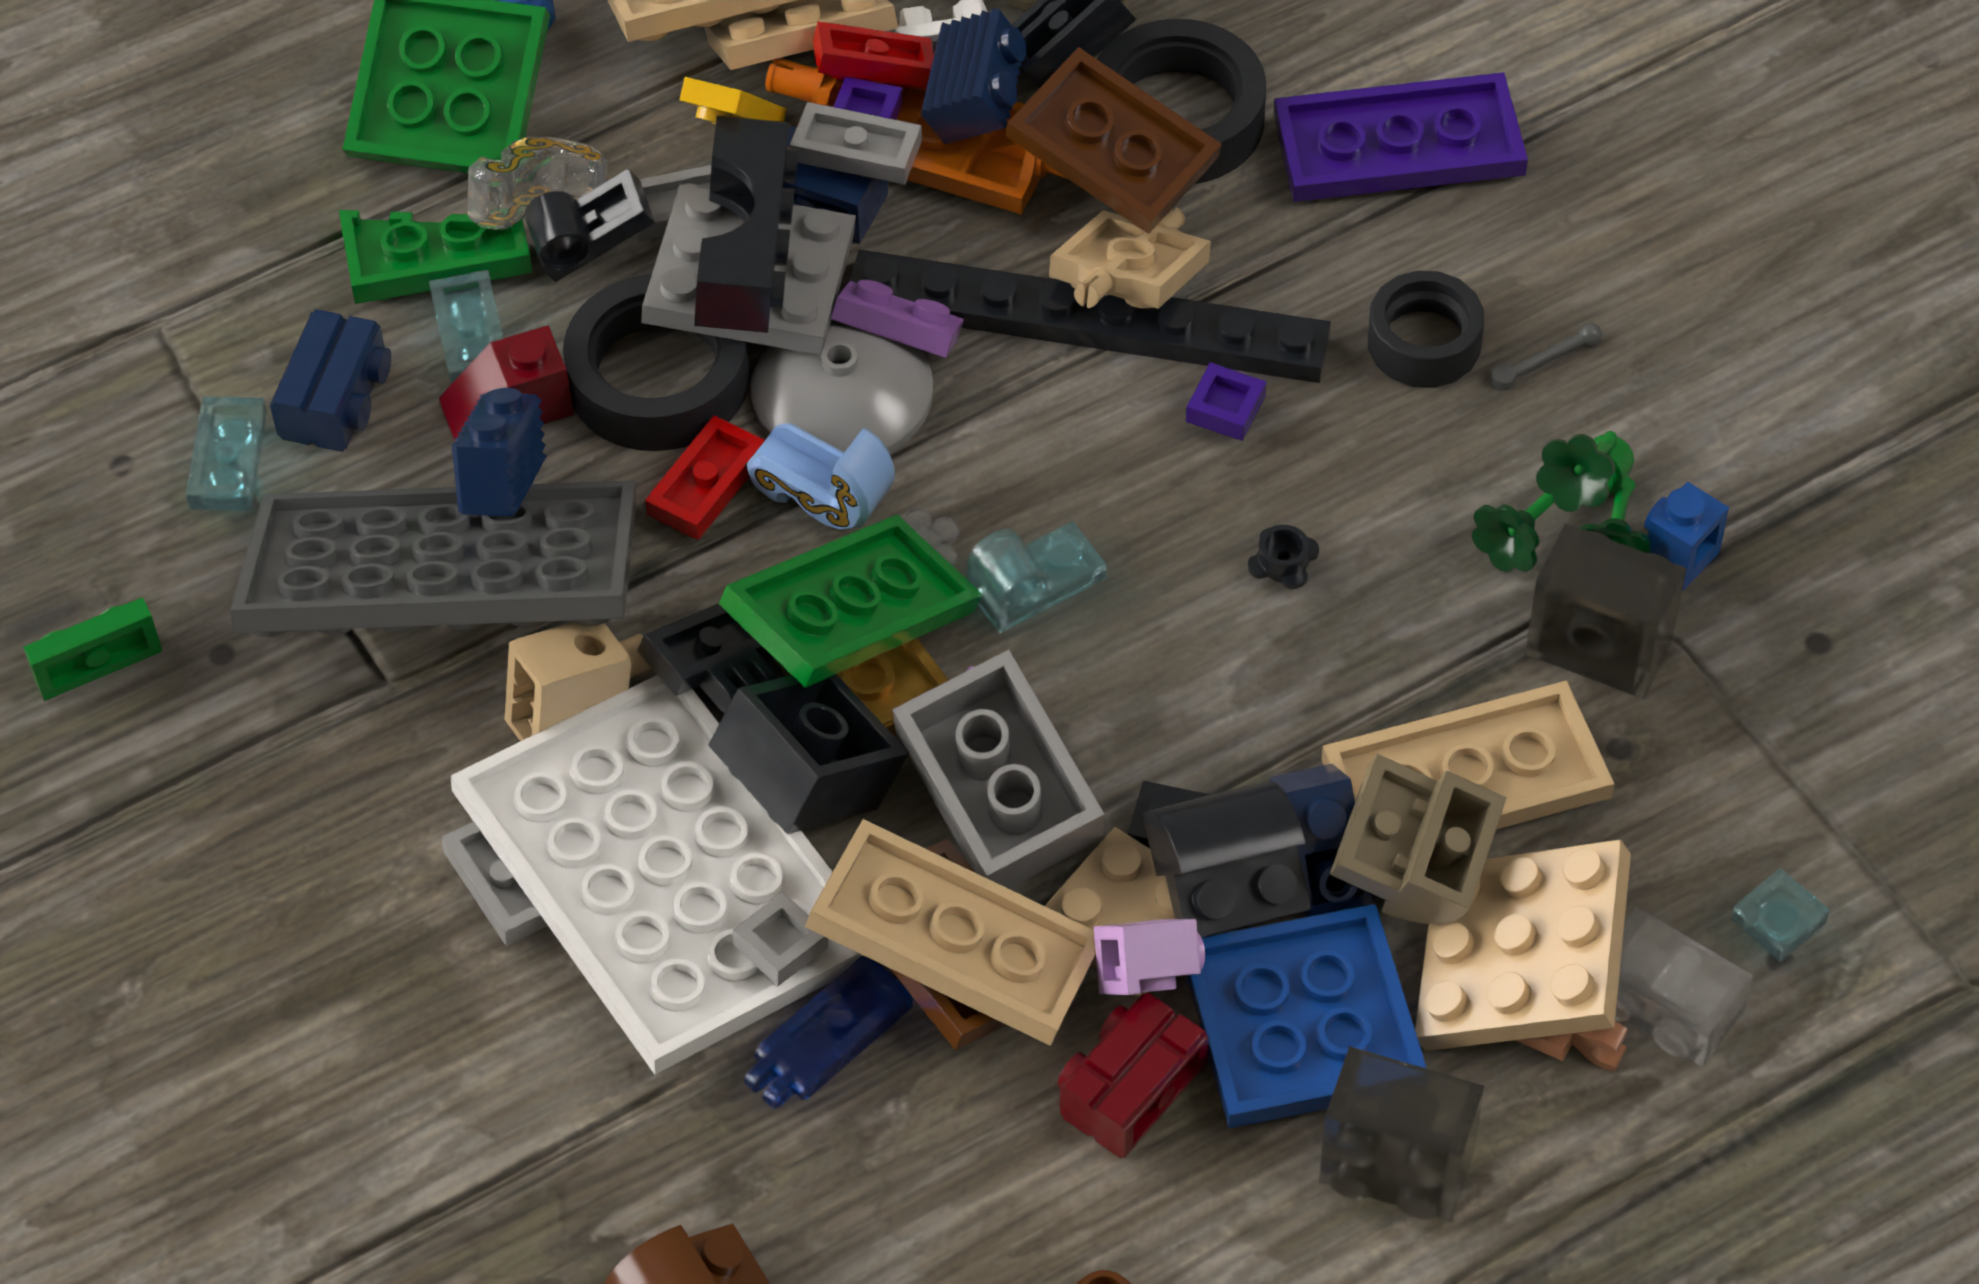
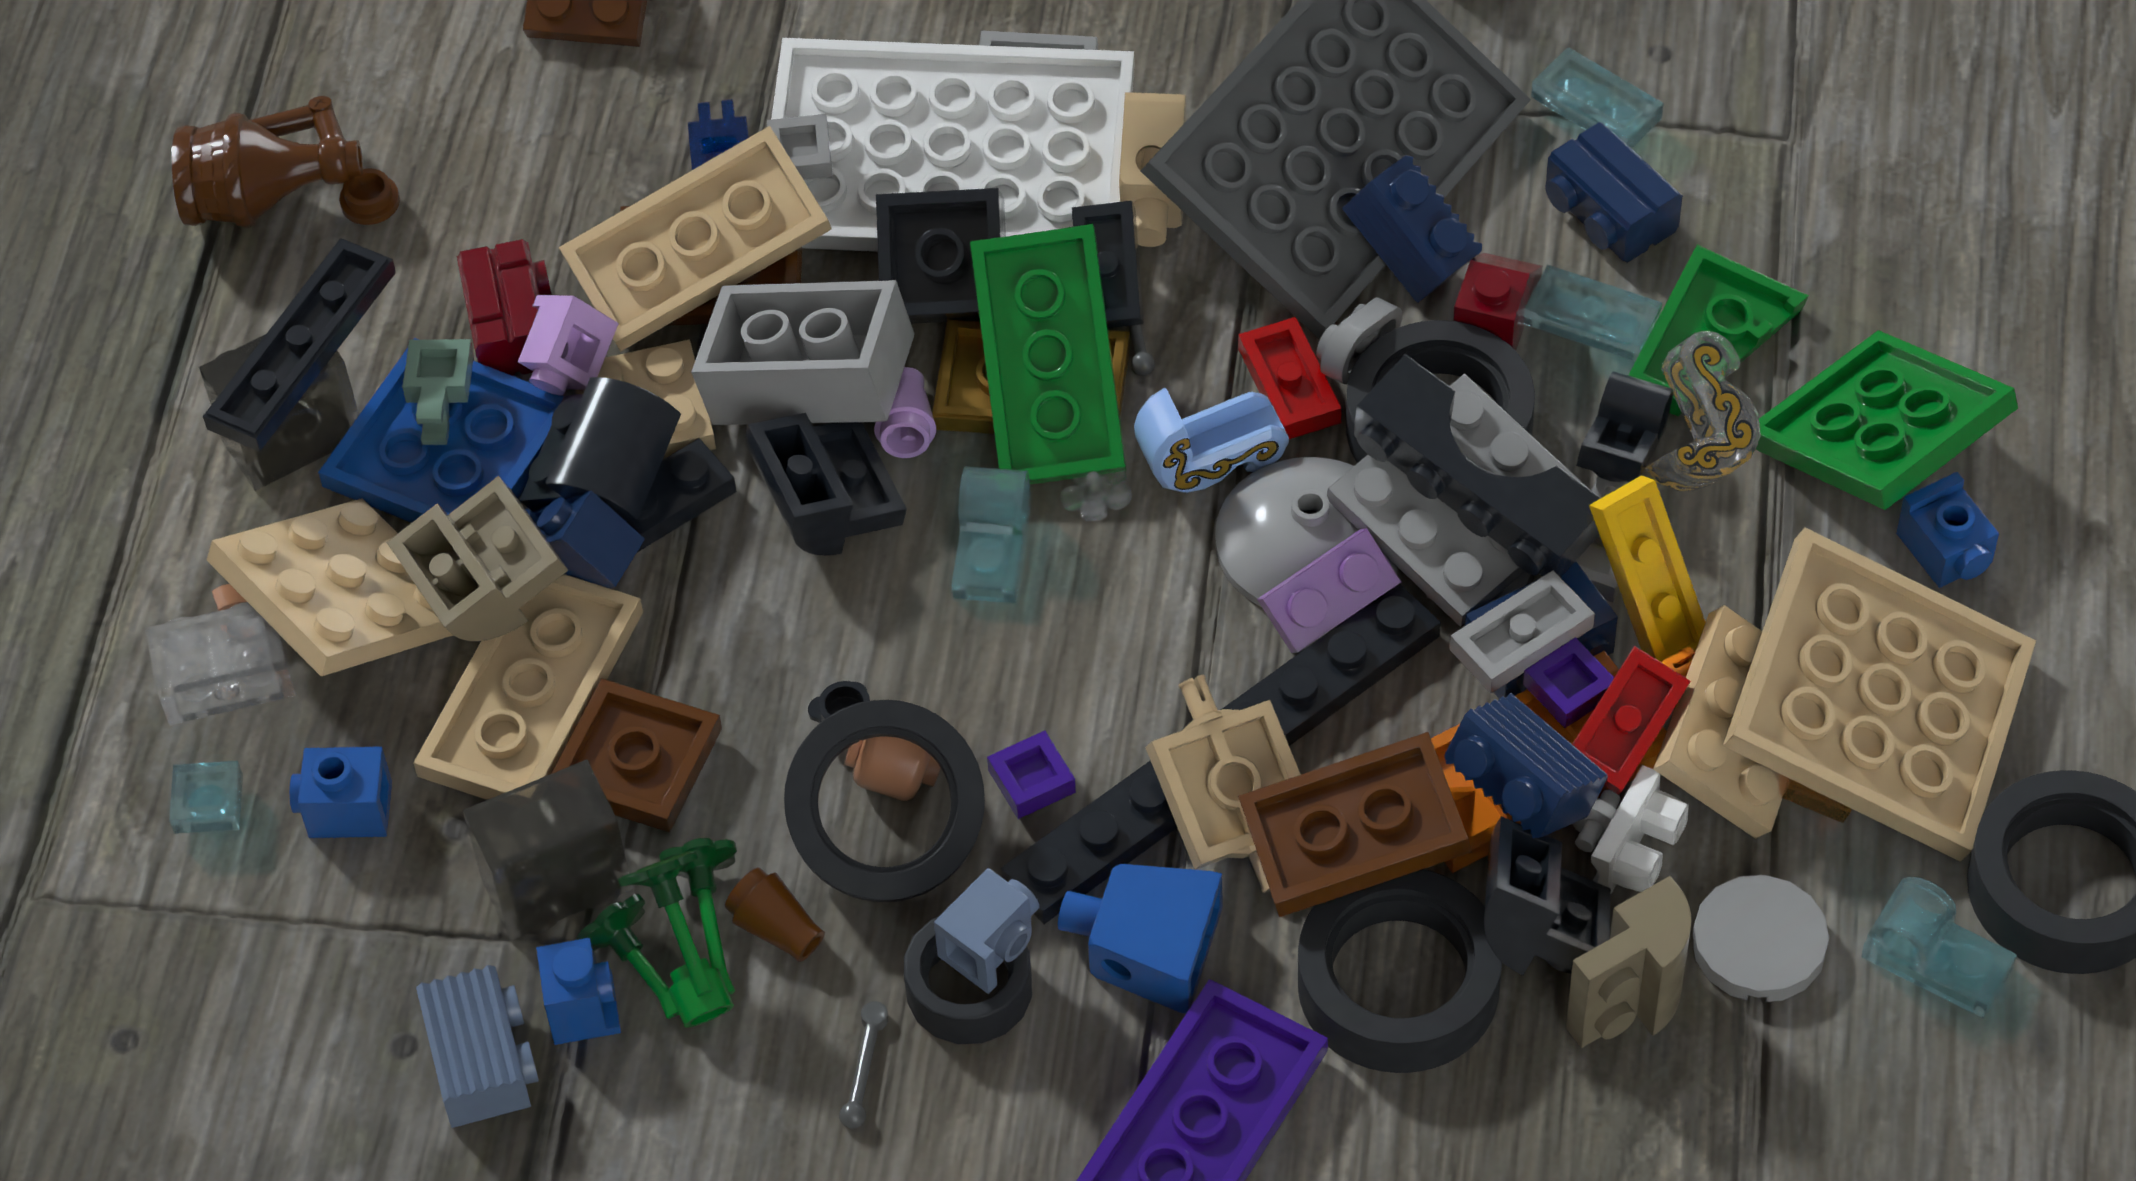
camera: 130 degrees right, 0 degrees up
none -> black tile [203,238,396,452]
none -> blue brick [289,747,392,838]
none -> sand green plate [402,339,474,445]
none -> sand blue brick [416,965,539,1128]
none -> reddish brown plate [548,678,722,833]
none -> reddish brown cone [725,867,825,962]
none -> black brick [746,413,907,556]
none -> black tyre [784,700,985,902]
none -> nougat head [844,736,941,801]
none -> sand blue brick [934,868,1039,994]
none -> blue torso [1058,864,1223,1014]
none -> light grey plate [1316,297,1402,385]

